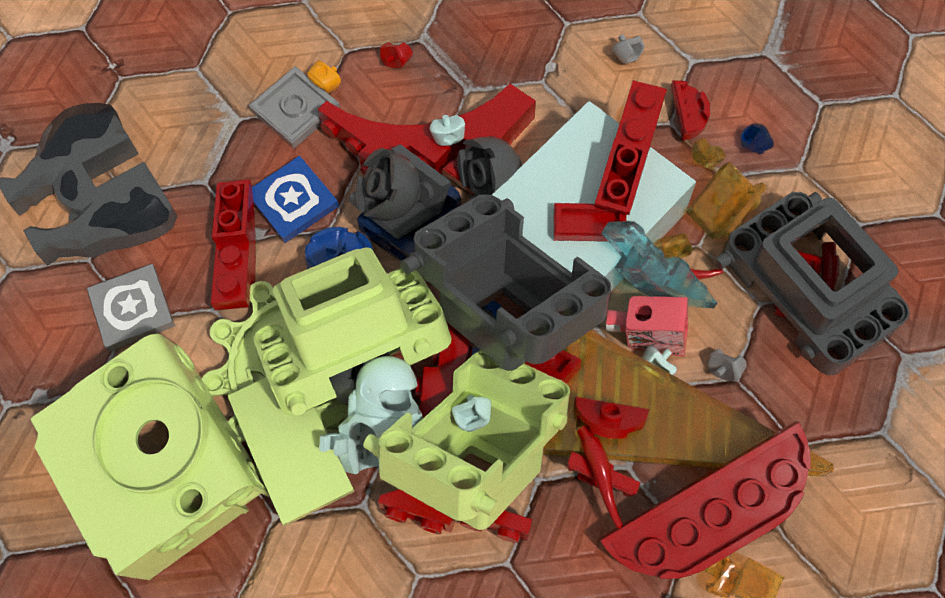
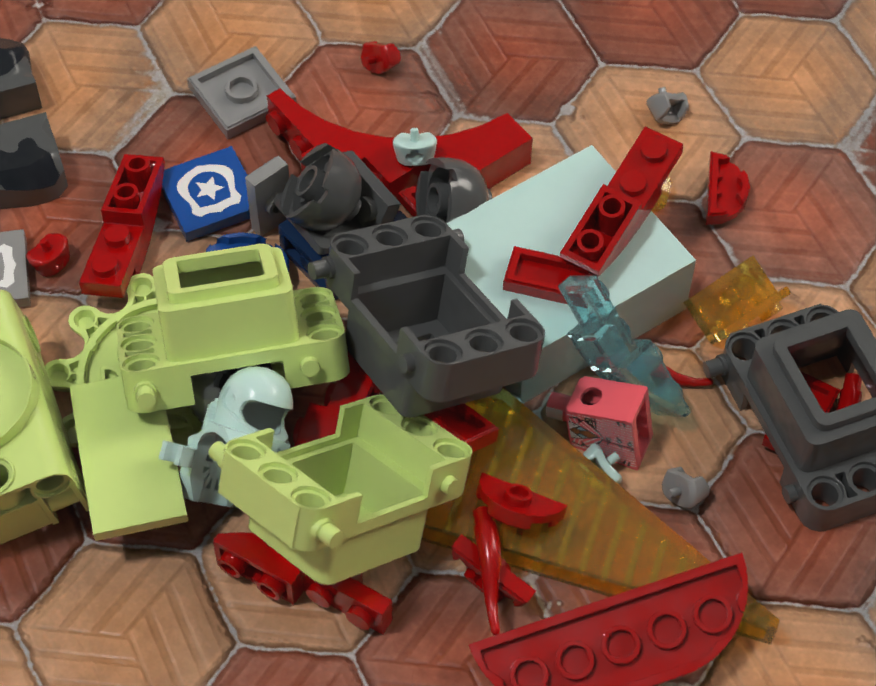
camera: 10 degrees right, 10 degrees down
light orange piece [307,60,341,94] -> none
light aqua piece [452,395,492,432] -> none
clear yellow piece [656,233,693,263] -> none
clear yellow piece [691,138,726,170] -> none
clear blue piece [740,123,774,154] -> none
none -> red piece [26,233,70,277]
none -> light grey plate [245,155,289,236]

